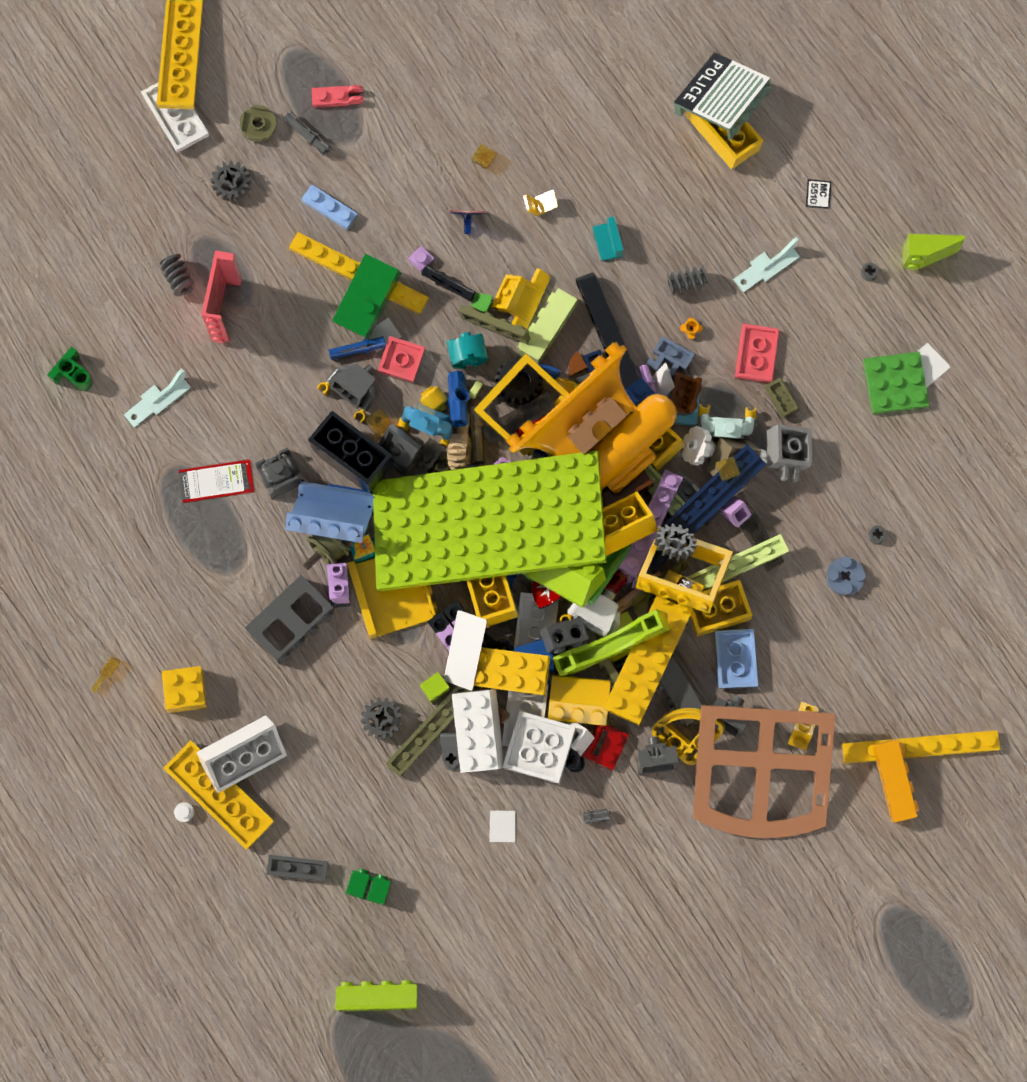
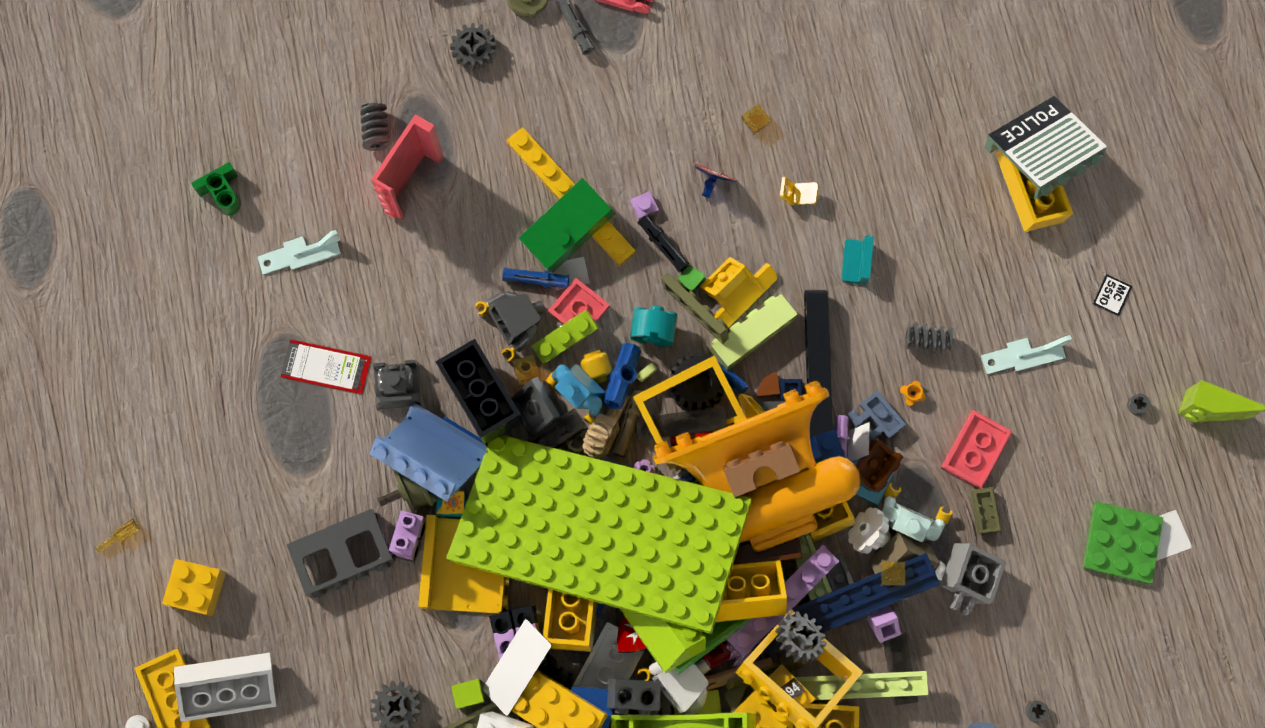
camera: 20 degrees right, 0 degrees up
light blue plate [301,185,358,231] -> none
none -> lime plate [532,310,599,365]

